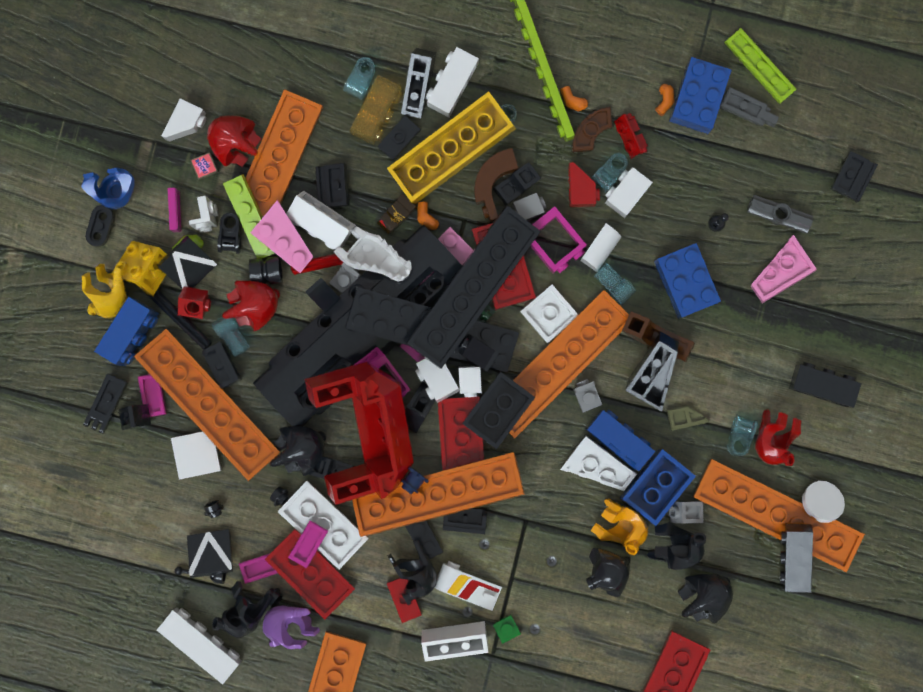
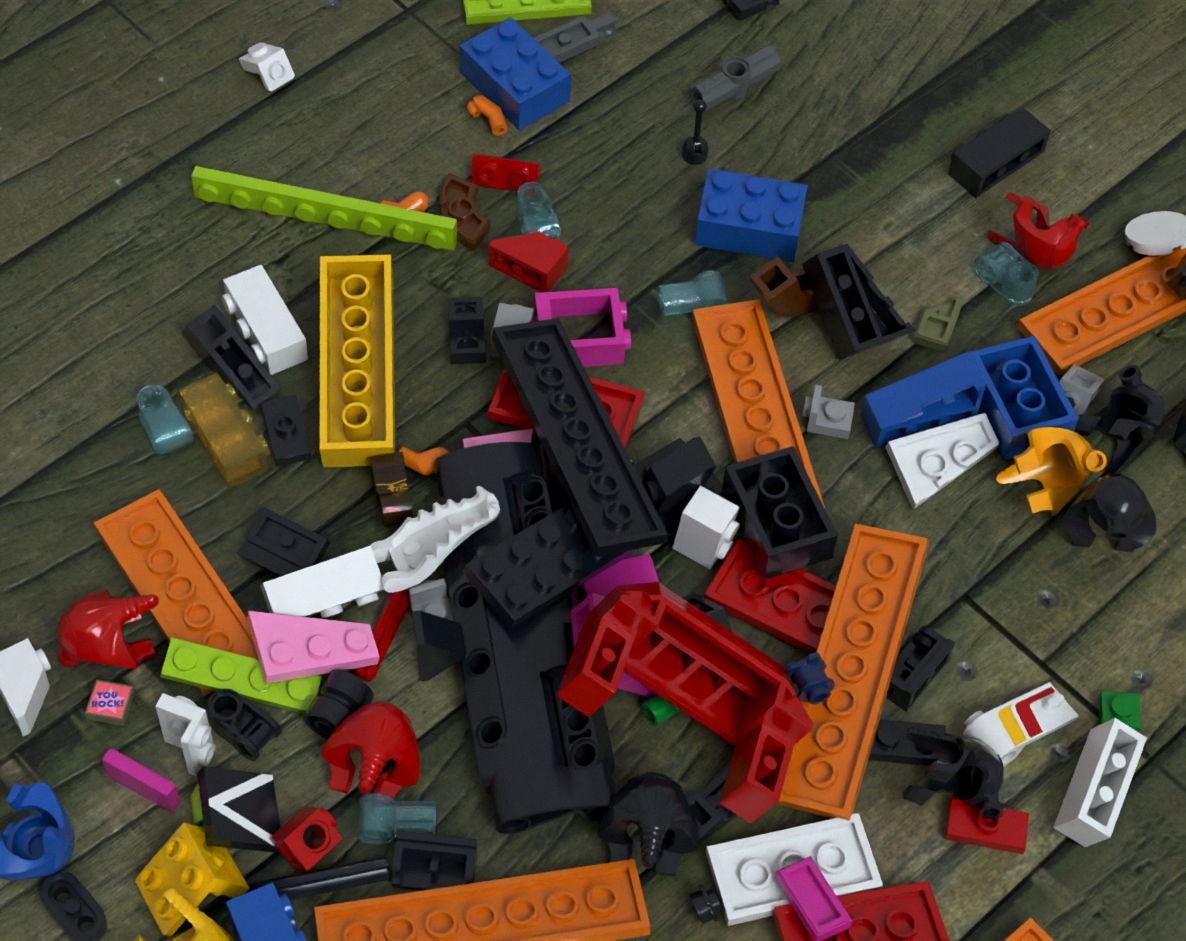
camera: 60 degrees left, 30 degrees down
white brick [415,358,459,403] -> none
reddish brown arch [474,148,518,223] -> none
white tile [520,285,578,344] -> none
white brick [580,223,621,272] -> none
white brick [605,167,653,218] -> none
bright pink wing [751,235,817,303] -> none

